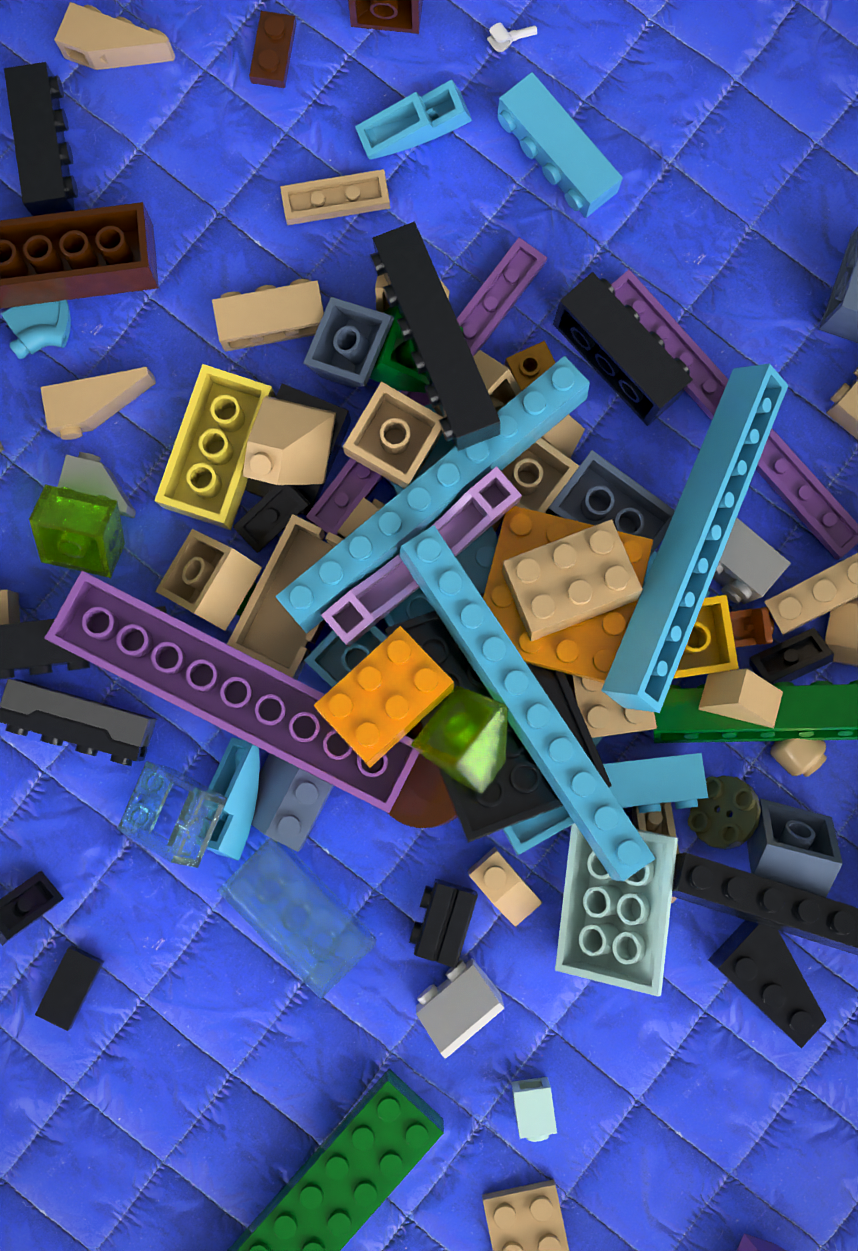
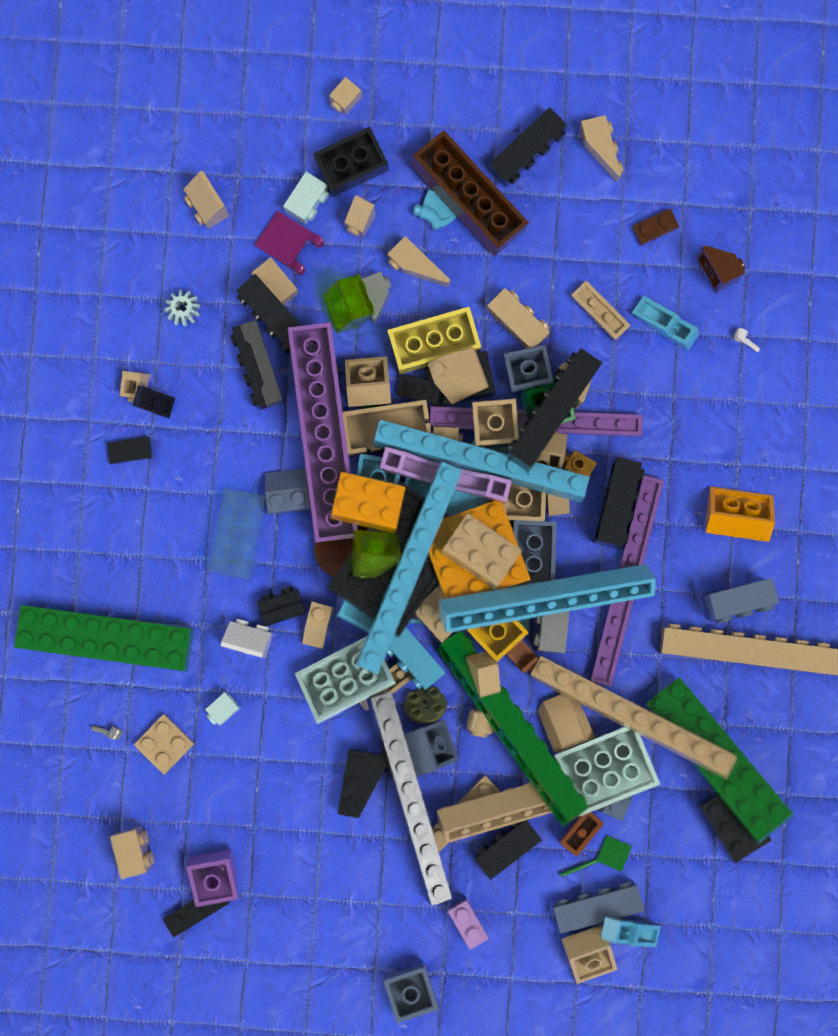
camera: 60 degrees right, 0 degrees up
clear light blue window [117,761,228,868] -> none
medium azure slope [196,737,260,861] -> none
medium azure brick [497,72,623,218] -> none
black plate [749,628,834,685] -> none
none -> light orange slope [705,486,775,542]

